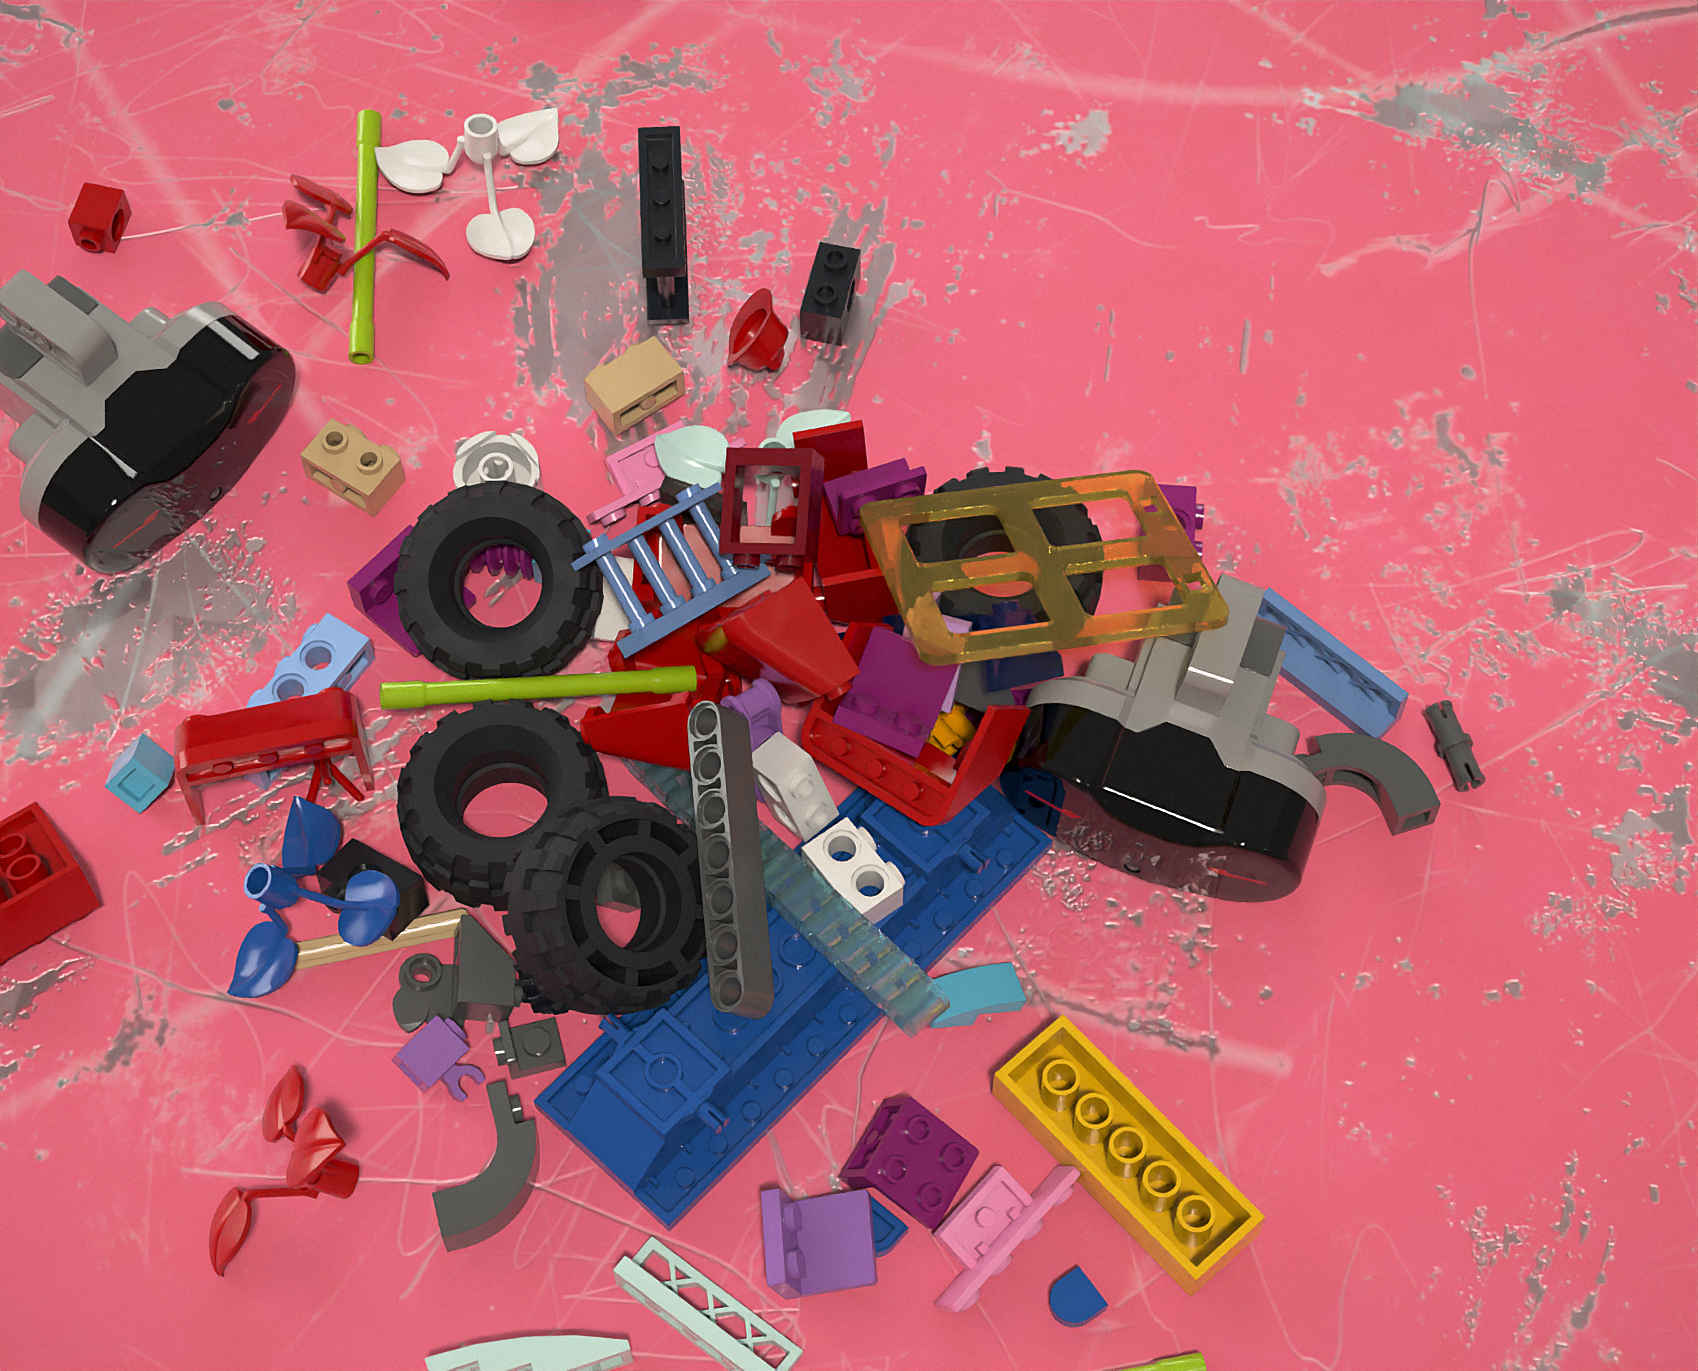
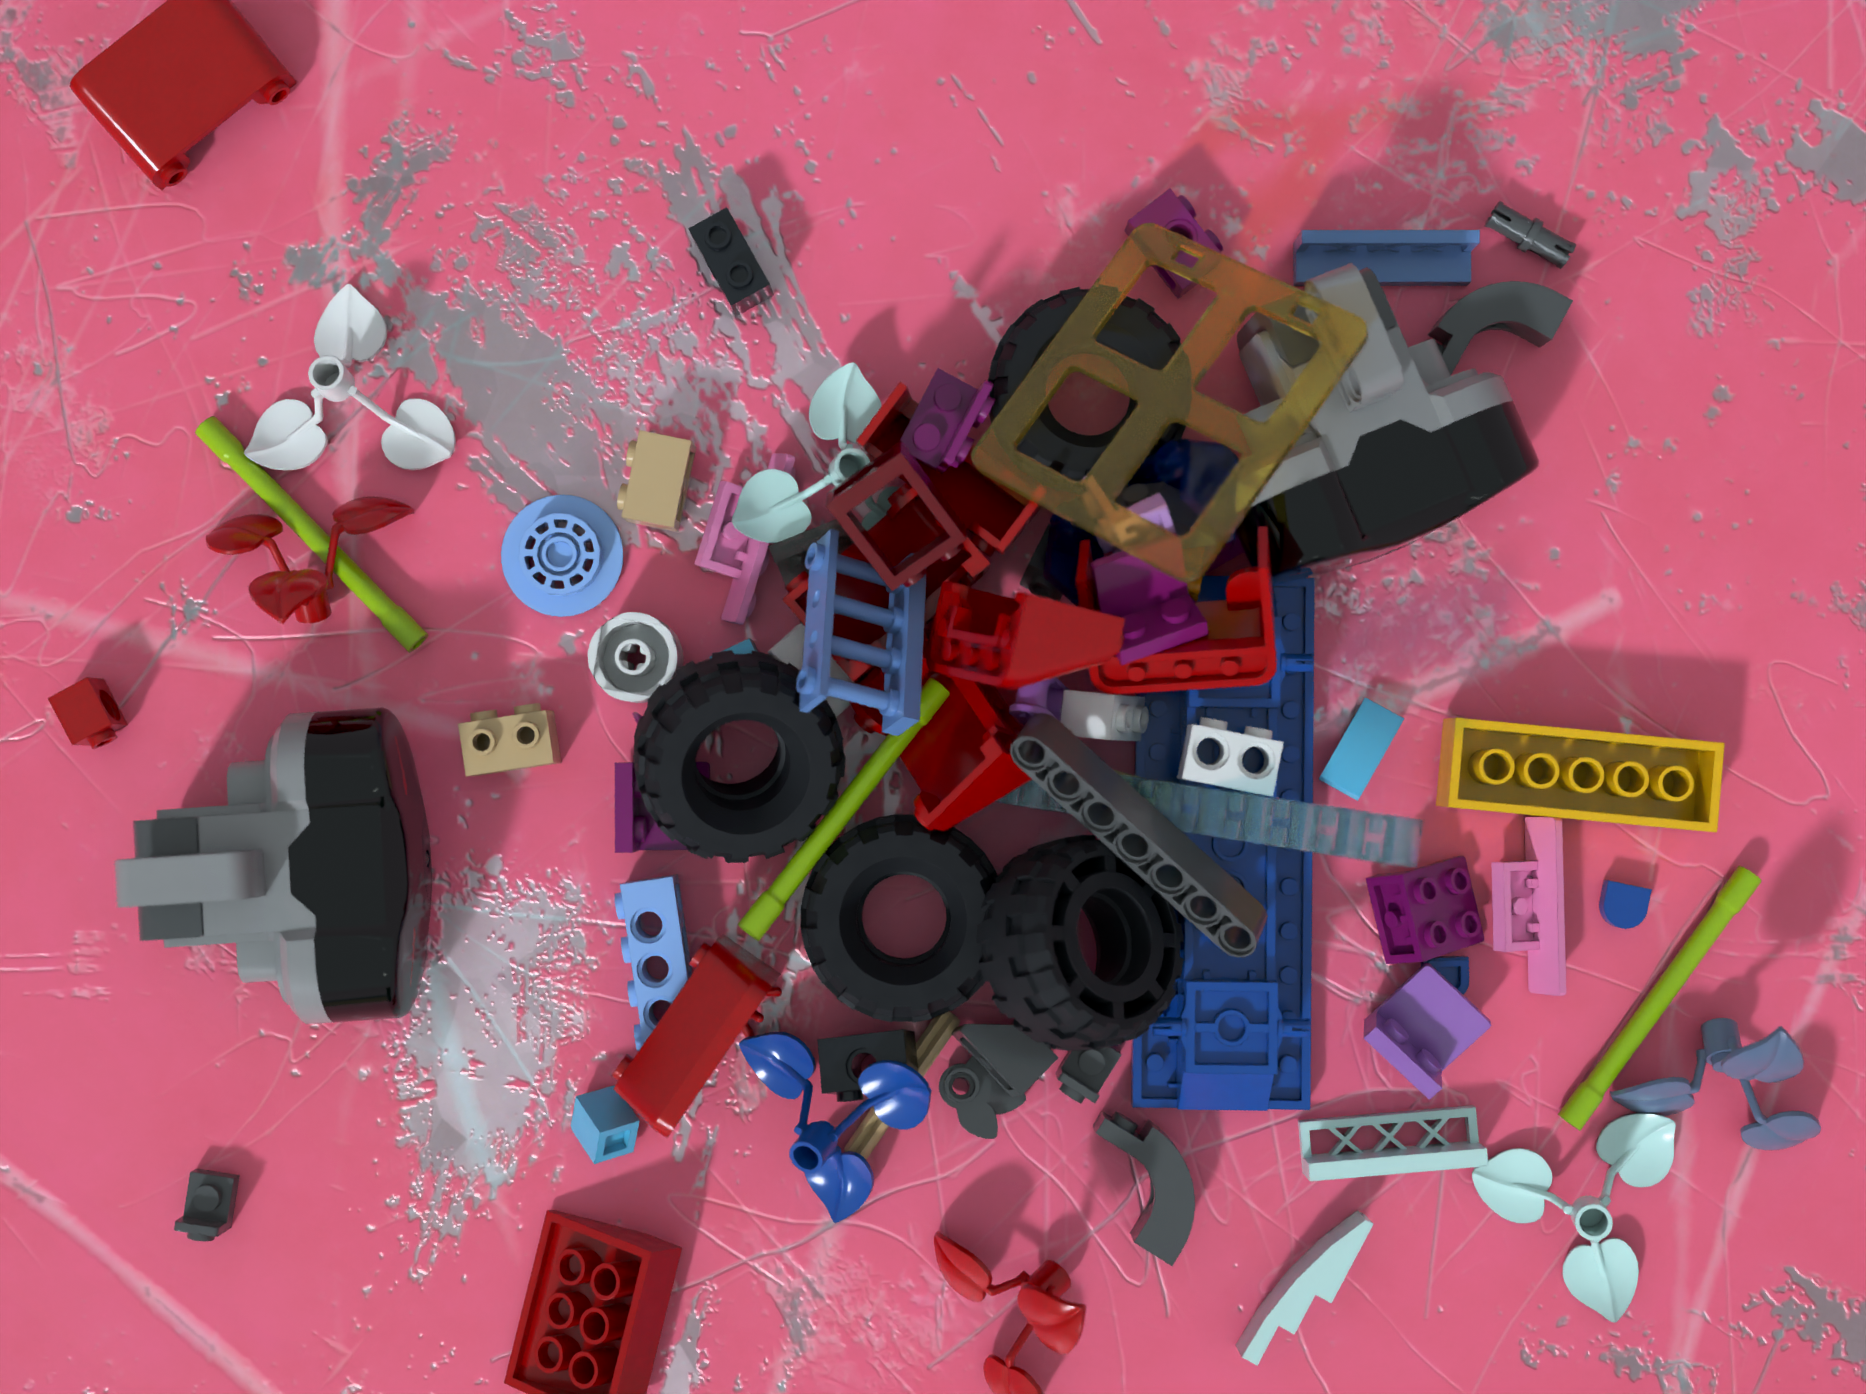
camera: 40 degrees left, 25 degrees up
medium lavender brick [391,1015,485,1103] -> none
black fence [638,126,690,325] -> none
red piece [727,288,789,371] -> none
none -> light blue wheel [501,495,623,617]

